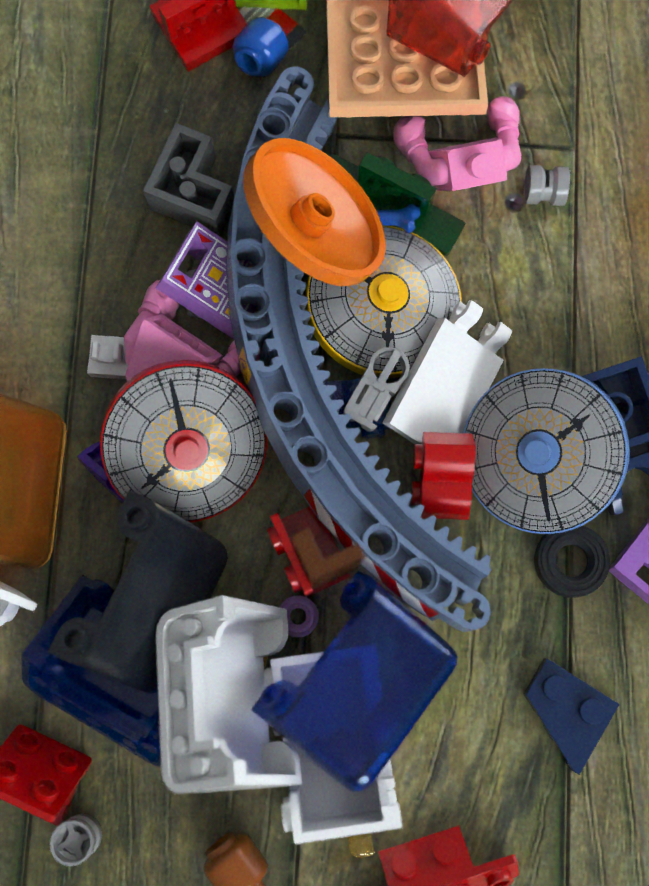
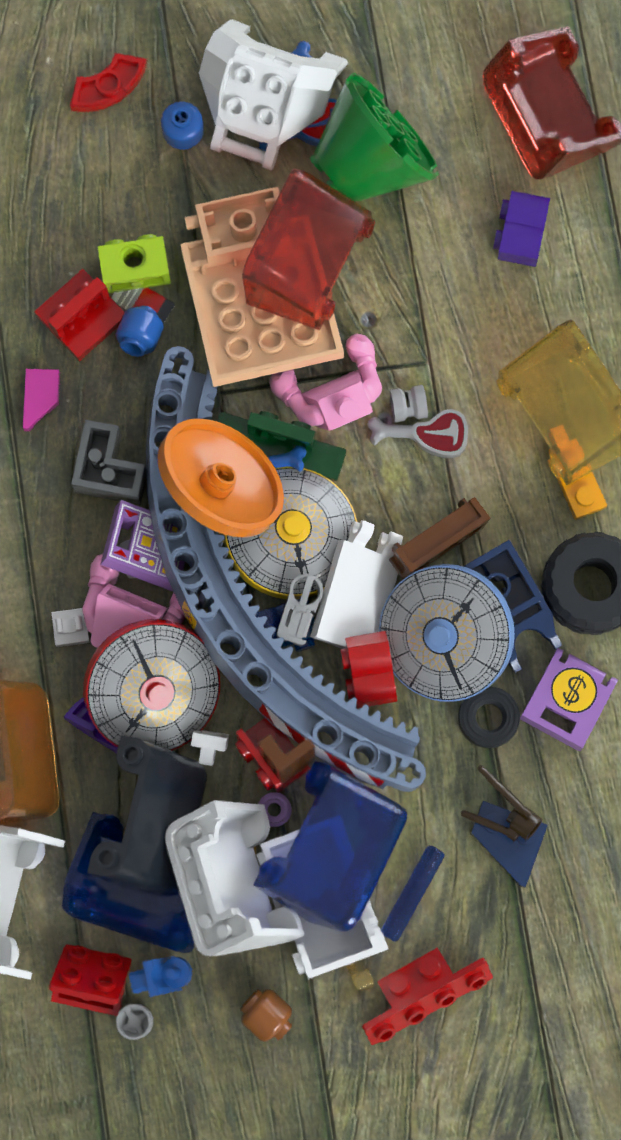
camera: 10 degrees left, 0 degrees up
none -> dark pink tile [23,369,60,431]
none -> blue hips [129,956,192,997]
none -> white tile [191,730,229,766]
none -> light grey piece [367,409,468,458]
none -> clear blue axle [381,845,445,942]
none -> reddish brown container [389,497,491,579]
none -> dark brown plant [461,765,543,842]

